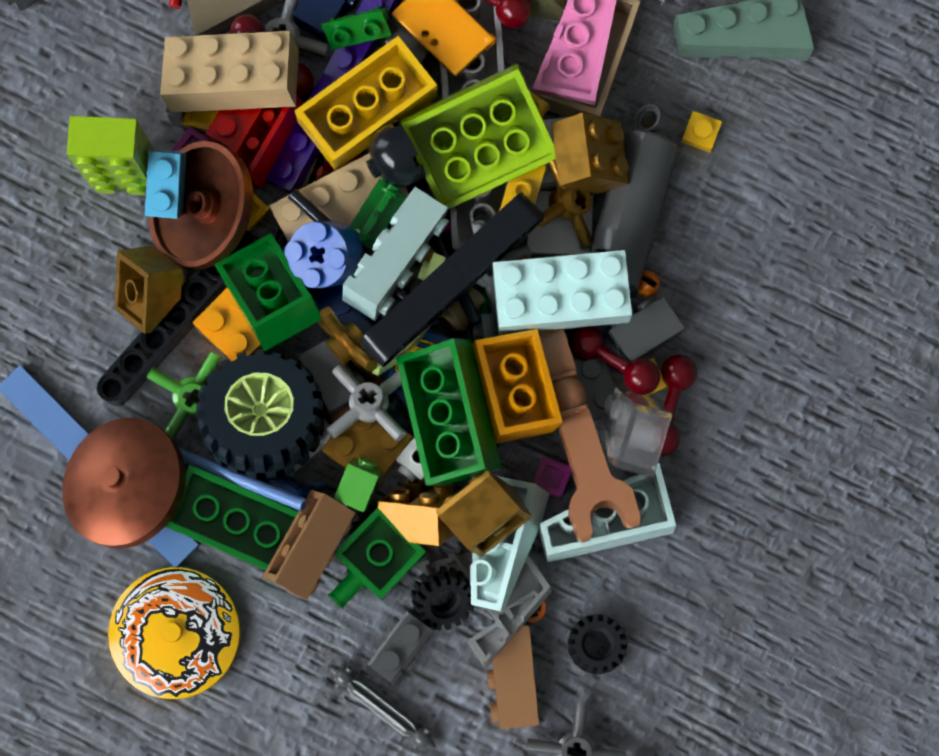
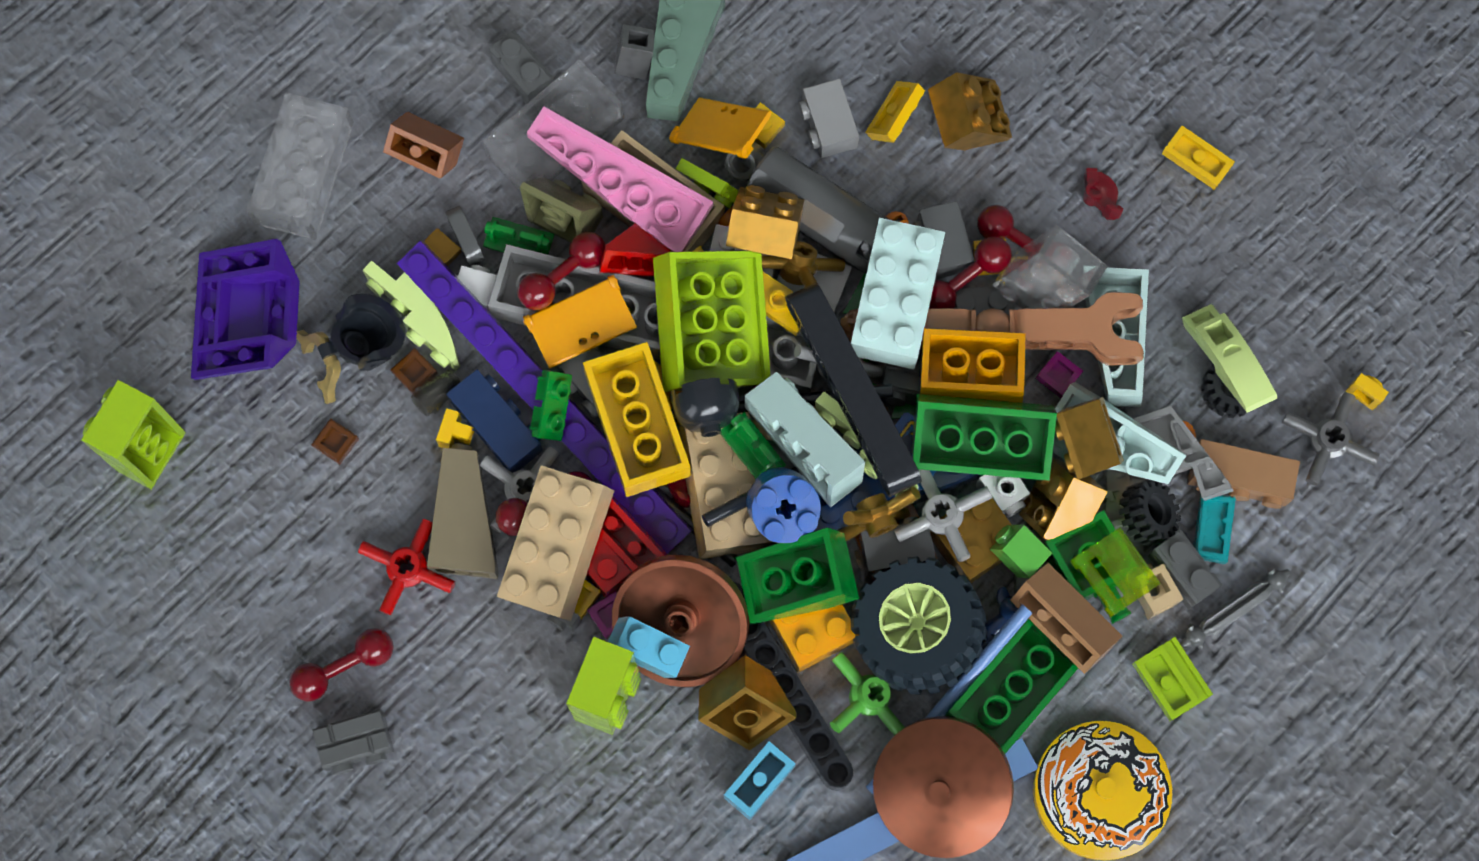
camera: 75 degrees left, 5 degrees down
none -> red slope [599,223,671,276]
none -> light orange door [669,97,771,159]
none -> lime plate [675,158,739,209]
none -> medium azure brick [724,741,796,820]
none -> light grey brick [798,79,859,158]
none -> yellow plate [865,81,925,143]
none -> pearl gold slope [928,72,1012,151]
none -> clear neon green plate [1070,527,1161,618]
none -> dark red piece [1083,168,1124,220]
none -> tan brick [1129,563,1183,620]
none -> lime plate [1132,637,1213,722]
none -> yellow plate [1162,126,1235,190]
none -> yellowish green slope [1182,304,1277,413]
none -> teal plate [1194,494,1236,564]

